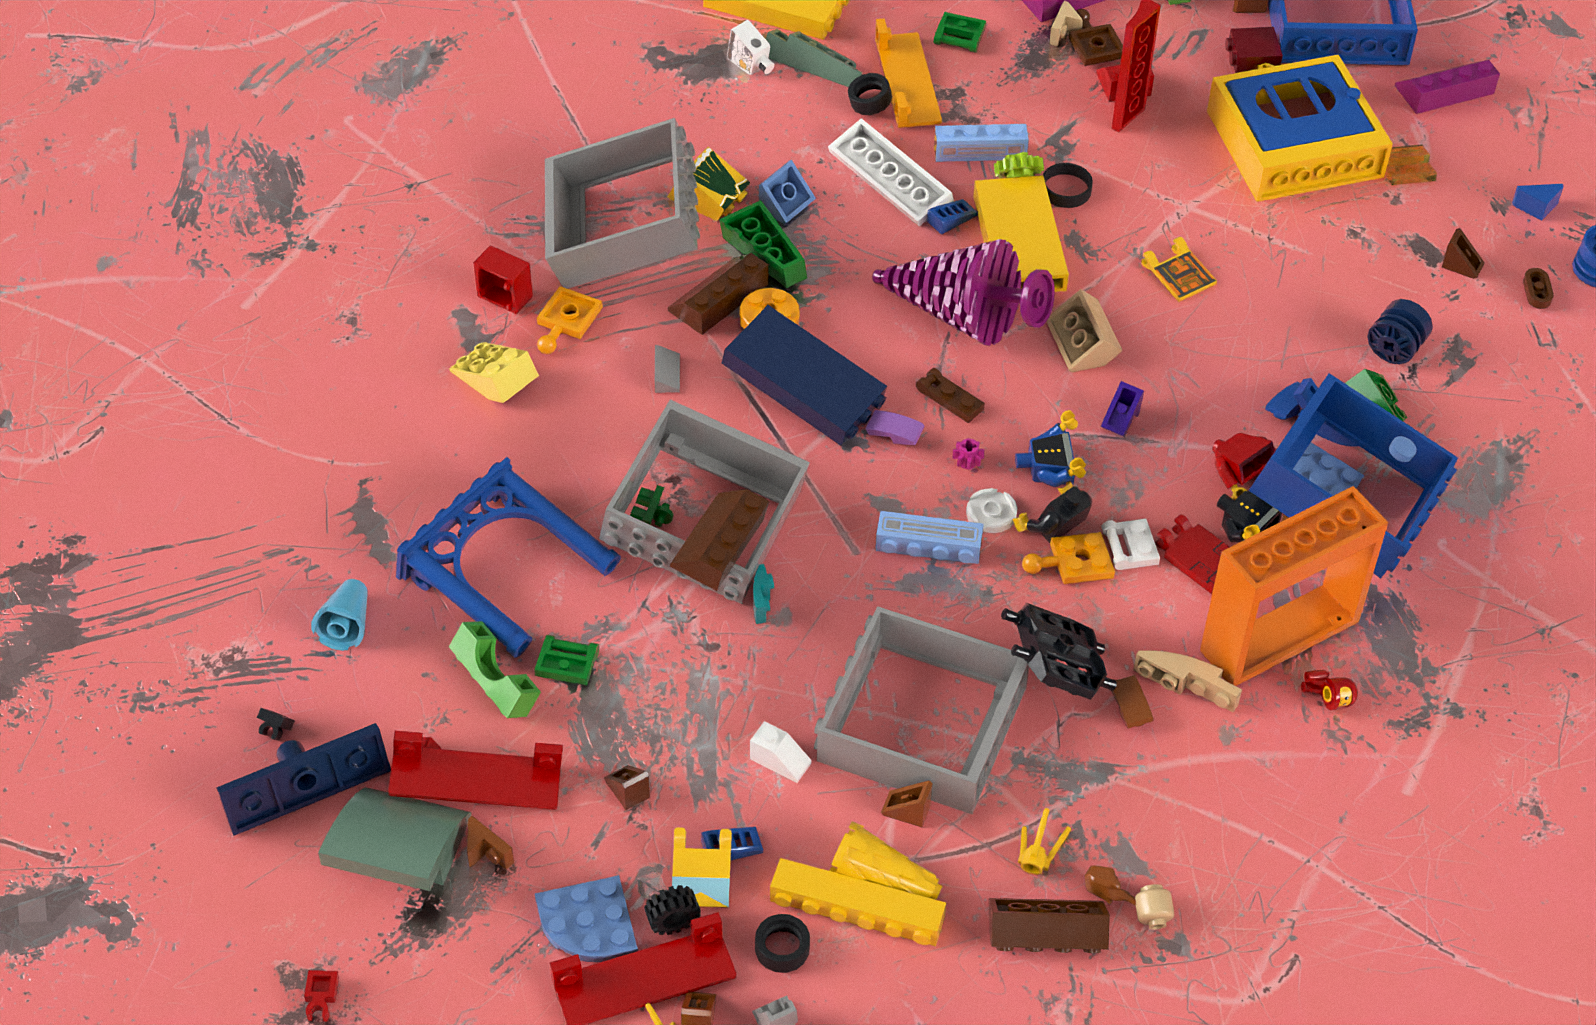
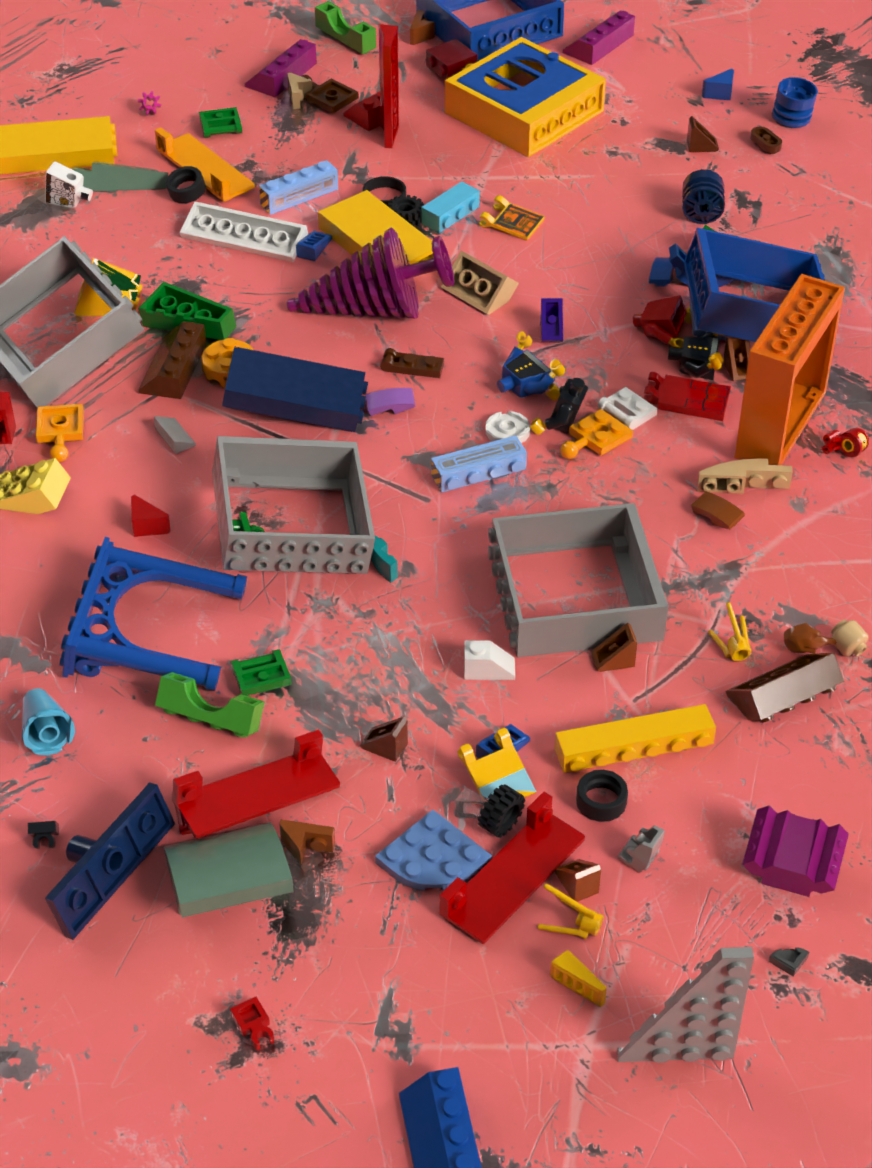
camera: 30 degrees left, 5 degrees down
reddish brown slope [670,489,770,591] -> none
medium blue slope [759,160,816,224] -> none
yellow cone [829,821,943,900] -> none
dark pink gear [952,438,985,470] -> none
lime gear [994,152,1044,178] -> none
black piece [1001,603,1117,700] -> none
clear yellow slope [1385,144,1437,185] -> none
medium blue tile [1389,436,1417,462] -> none
none -> red slope [131,494,171,537]
none -> black tyre [388,195,424,227]
none -> medium azure brick [421,181,480,233]

